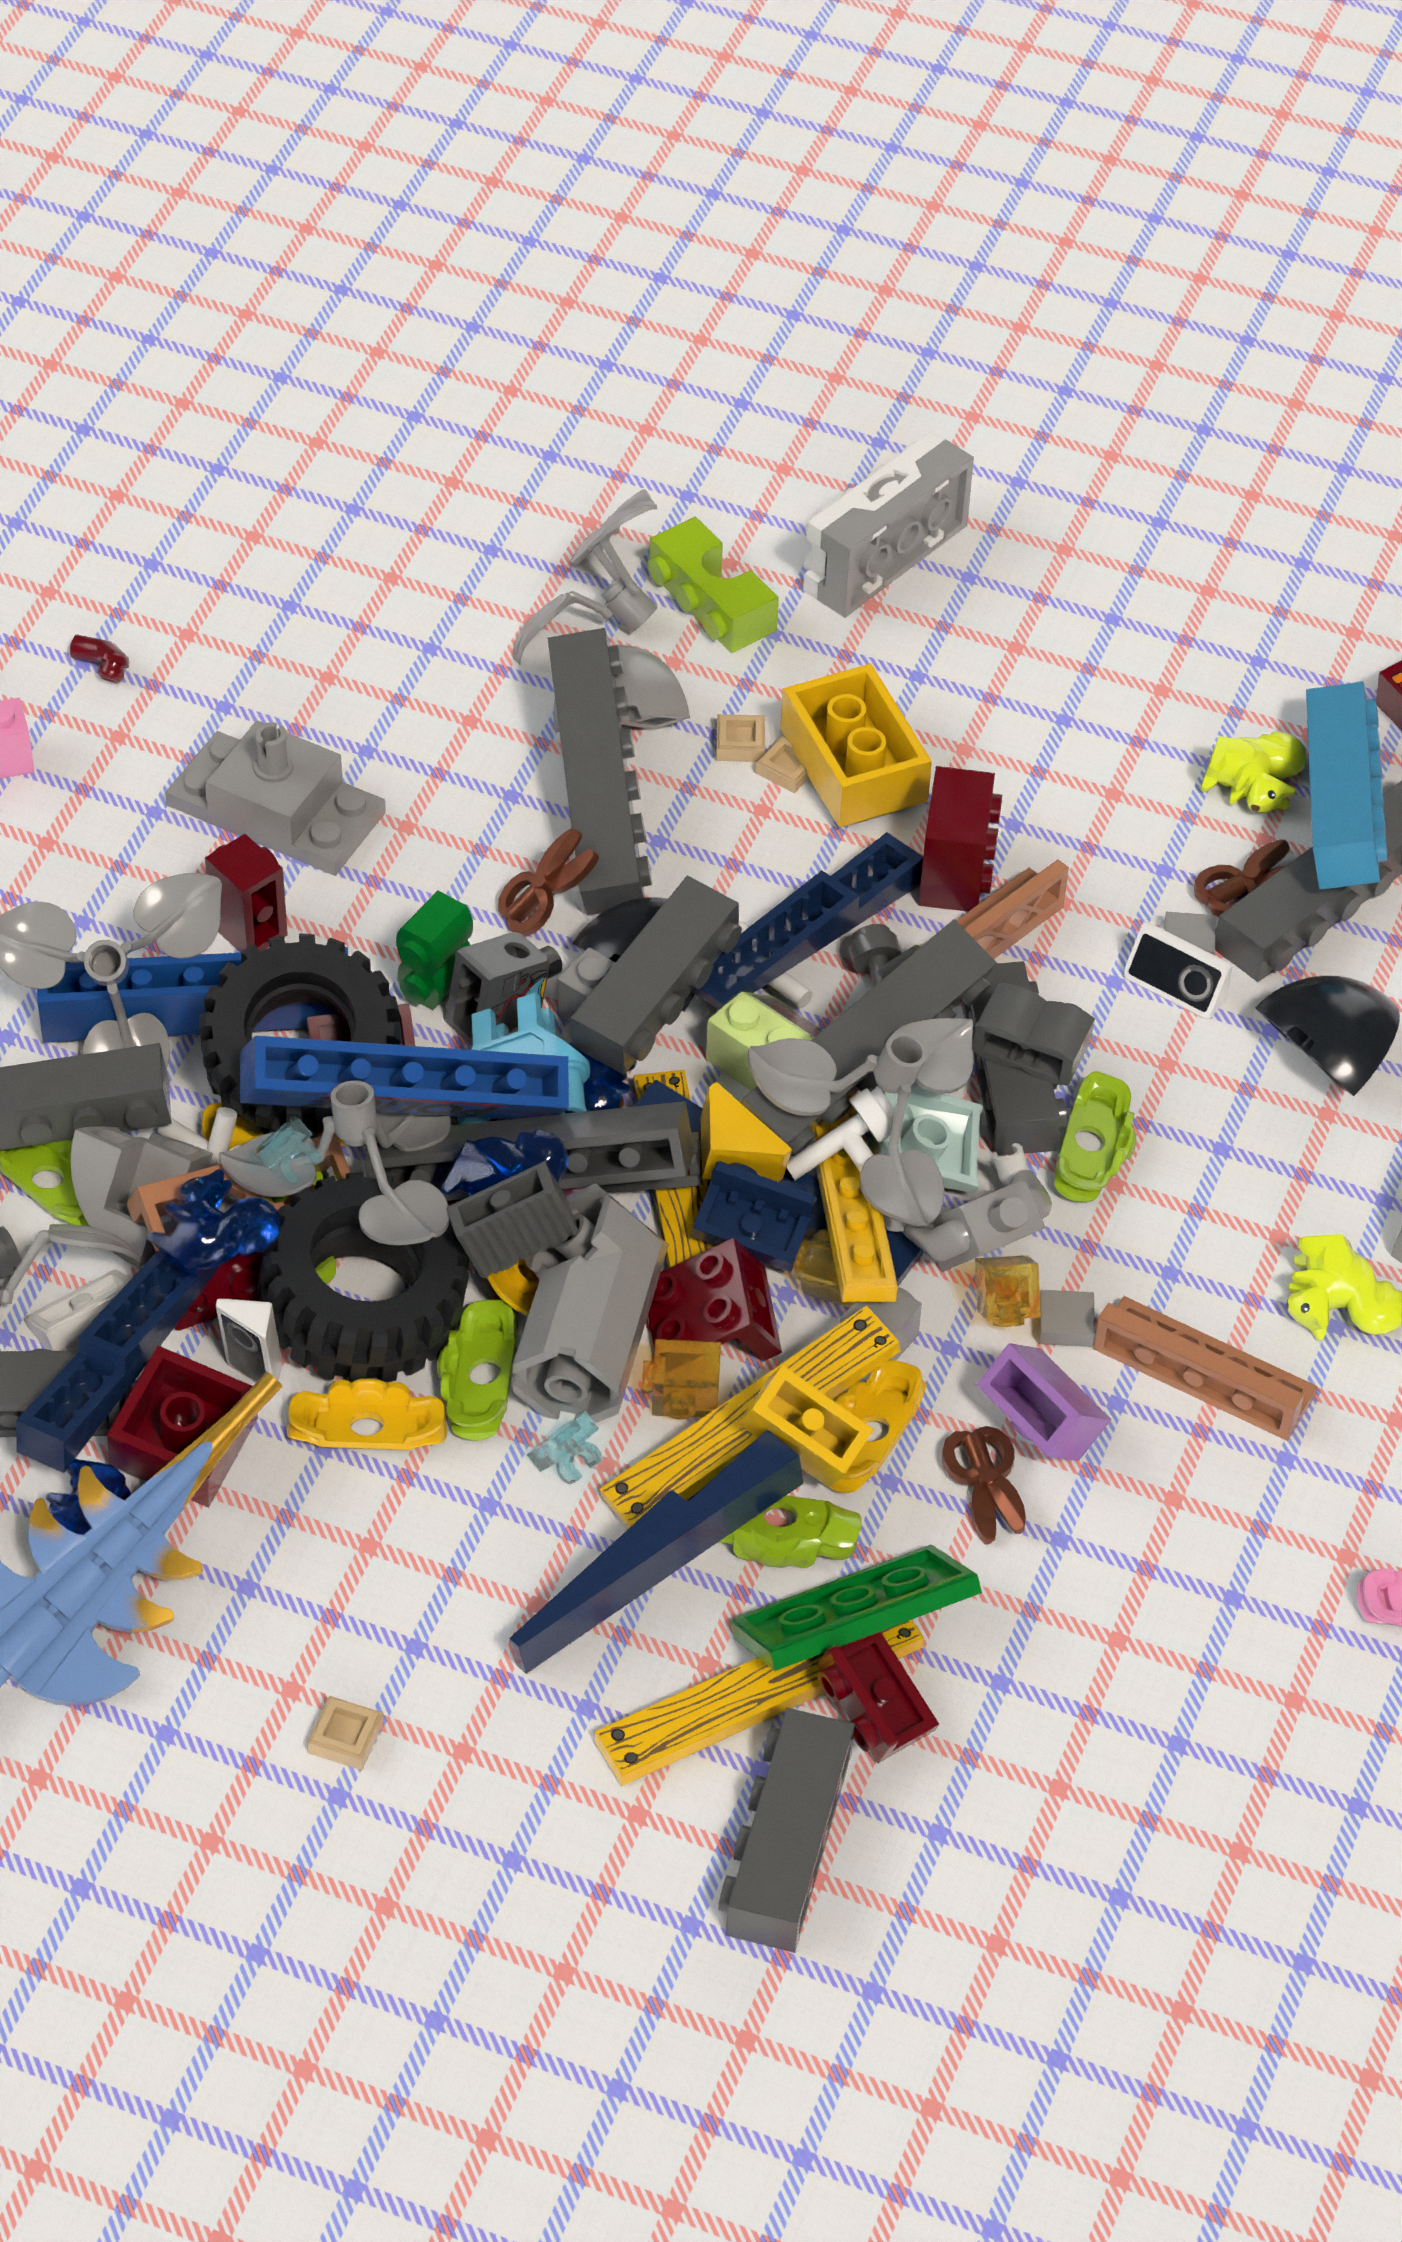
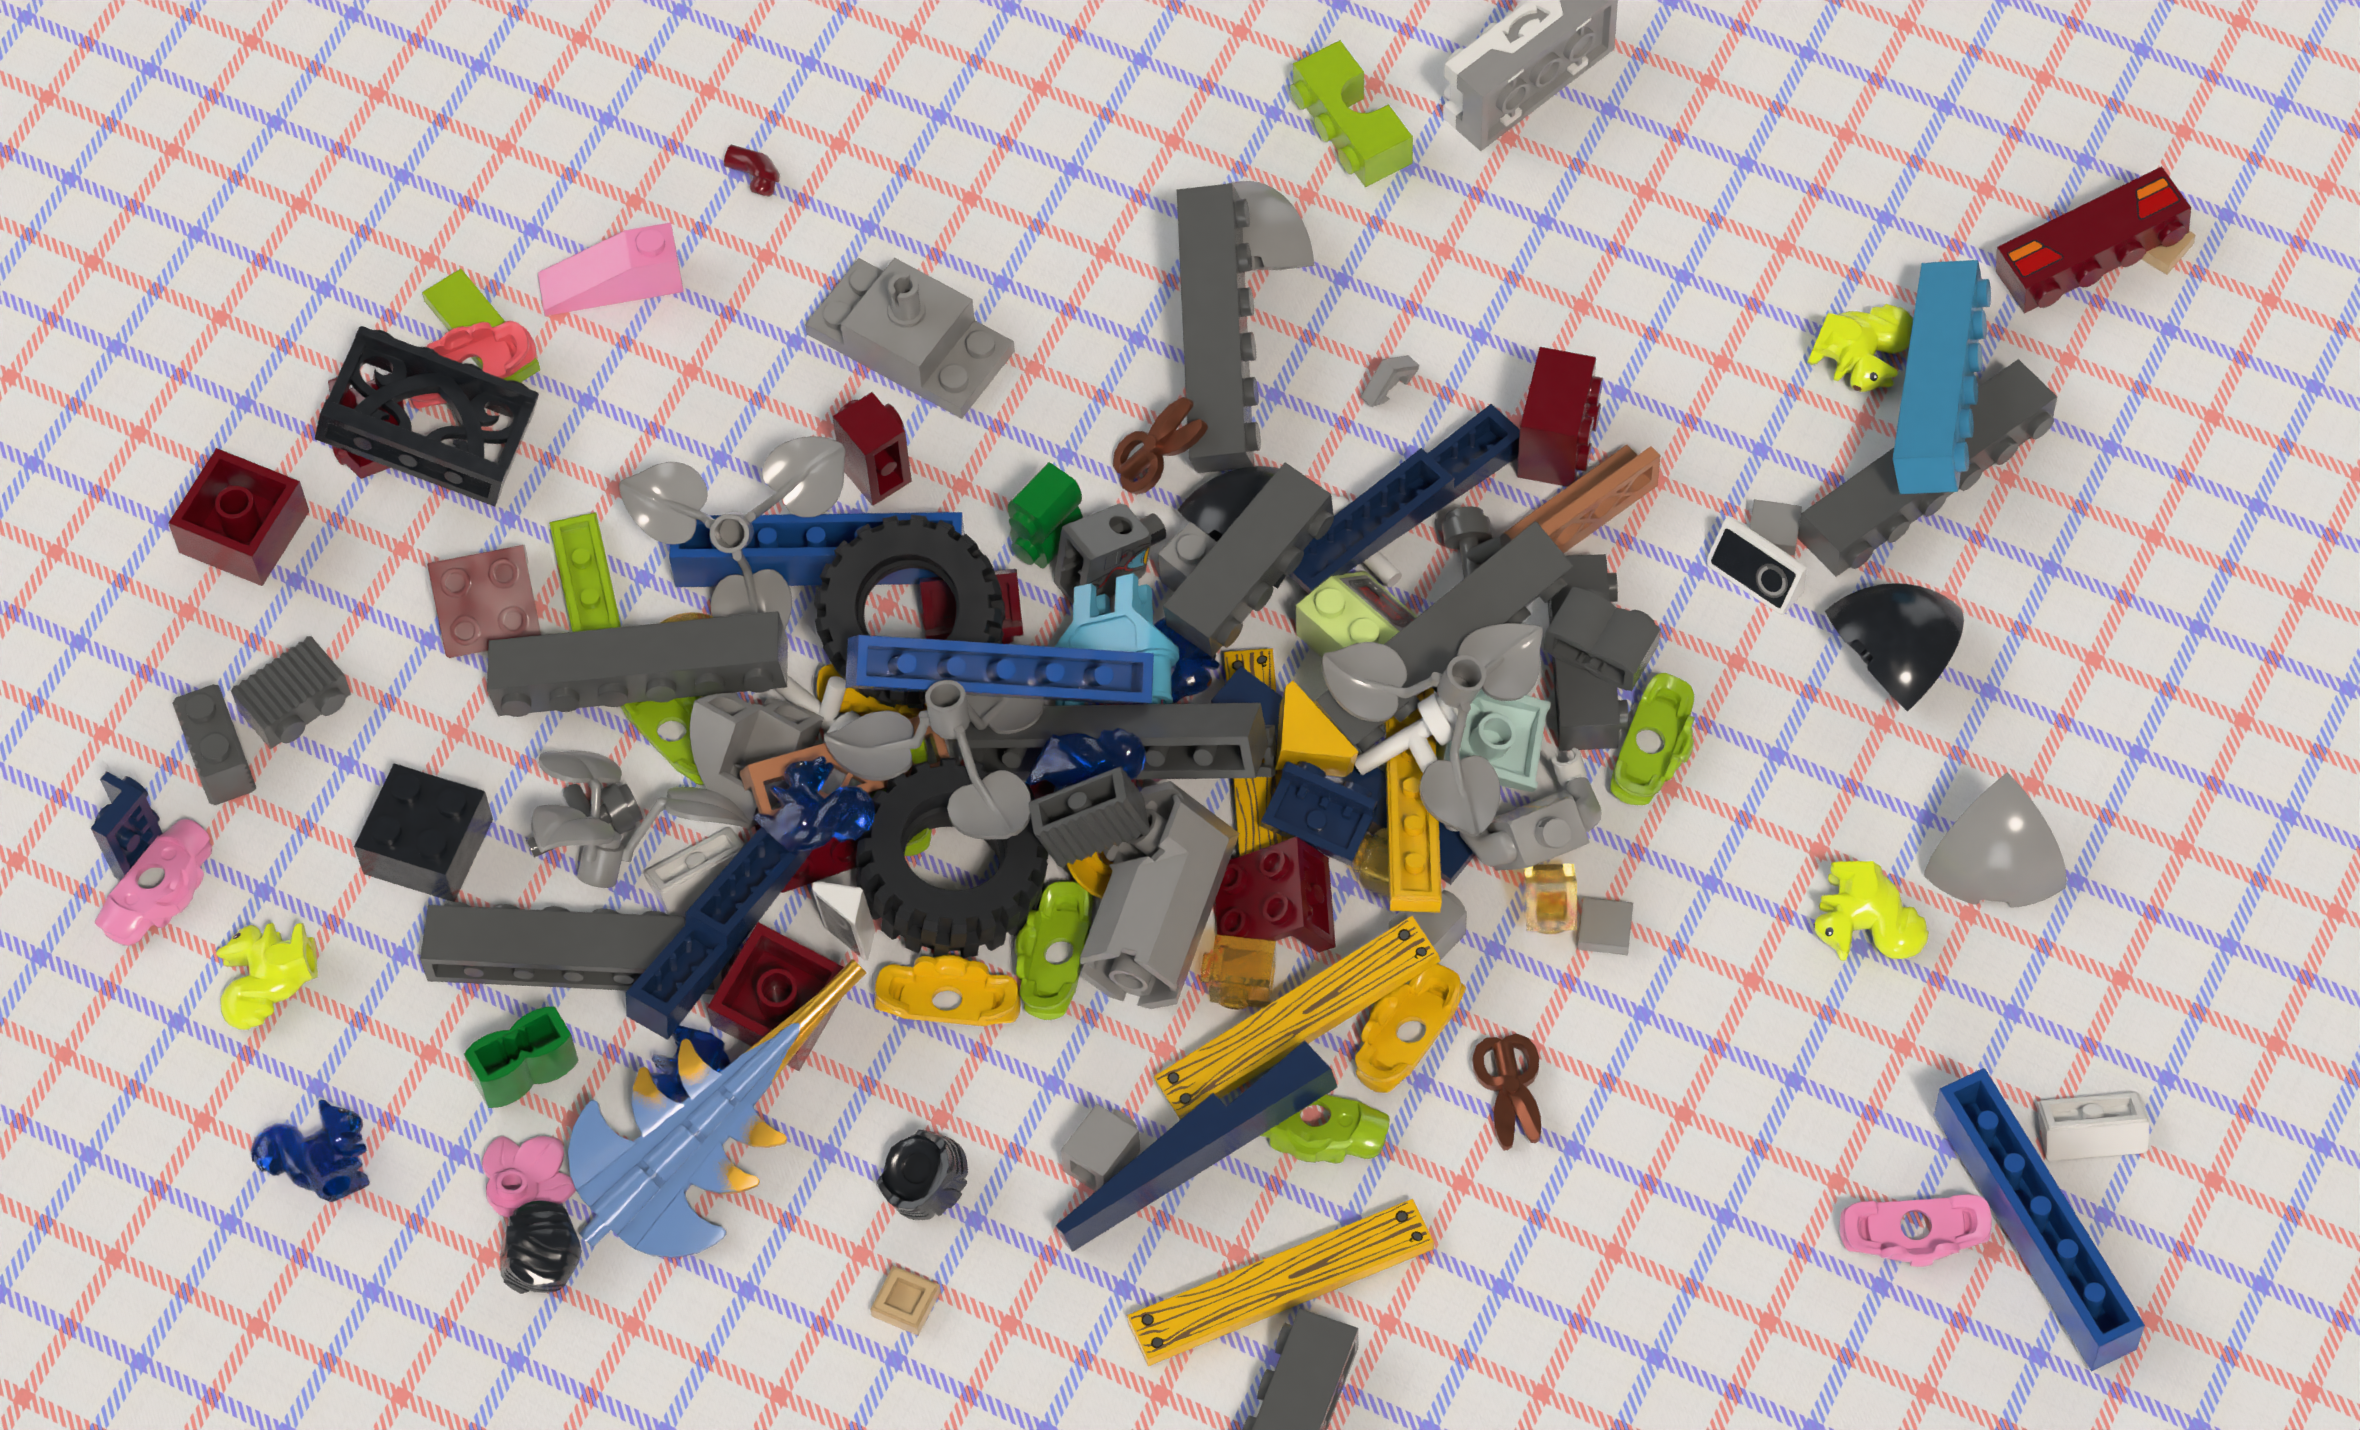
camera: 10 degrees right, 10 degrees up
clear light blue tile [252,1116,322,1184] -> none
light grey plant [513,489,658,665] -> none
clear light blue tile [527,1411,603,1485] -> none
tan tile [716,714,765,762] -> none
green tile [730,1545,982,1671] -> none
yellow brick [738,1365,874,1488] -> none
tan tile [754,736,809,794] -> none
yellow brick [780,663,932,828] -> none
dark red bracket [817,1631,940,1763] -> none
medium lavender brick [976,1343,1112,1461] -> none
nougat fence [1093,1296,1318,1441] -> none
copper piece [1194,840,1290,917] -> none
none -> black hair [877,1129,968,1220]
none -> light grey brick [1061,1104,1140,1192]
none -> light grey tile [1360,355,1420,407]

